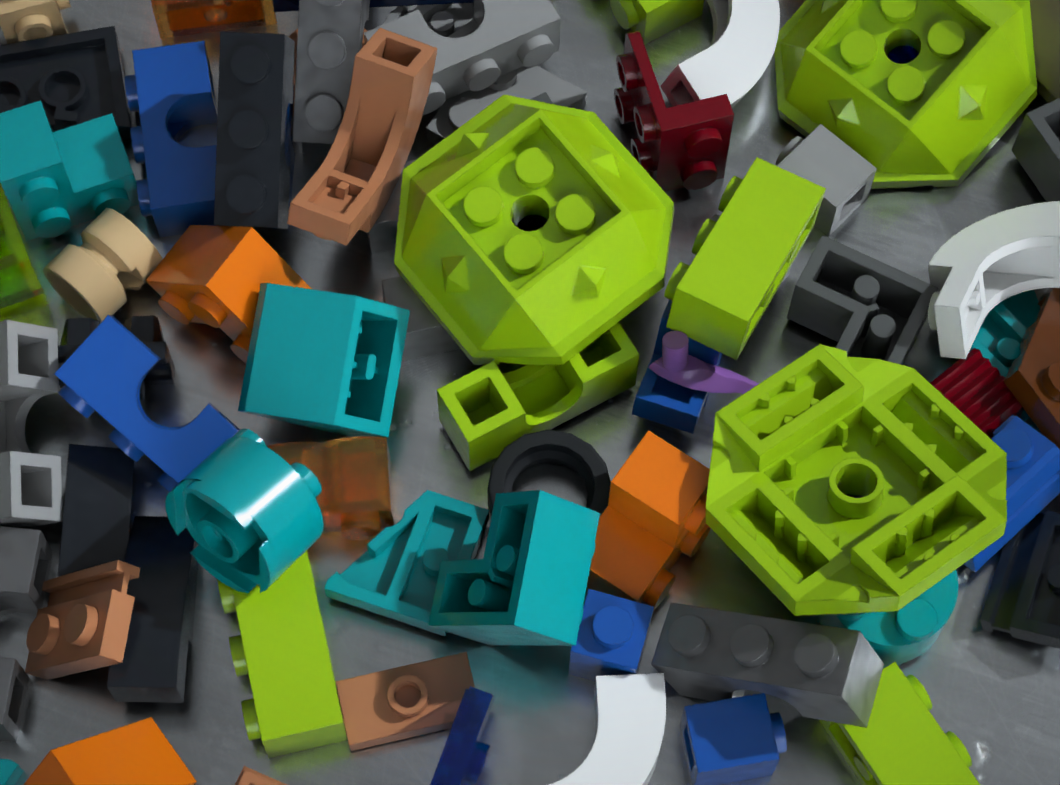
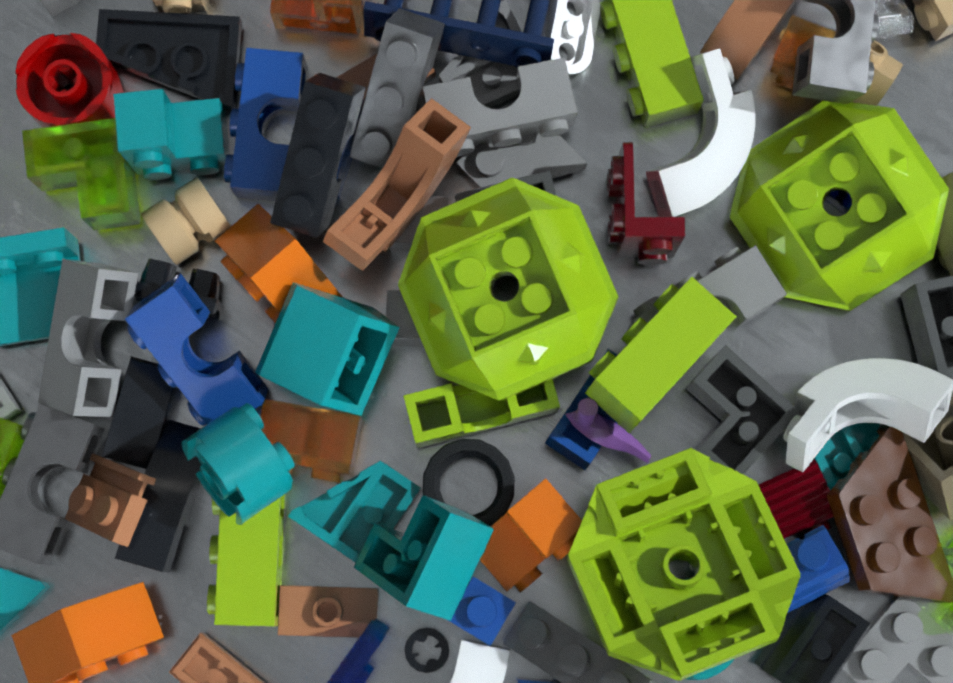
camera: 15 degrees right, 15 degrees up
none -> black bush [405,628,450,673]

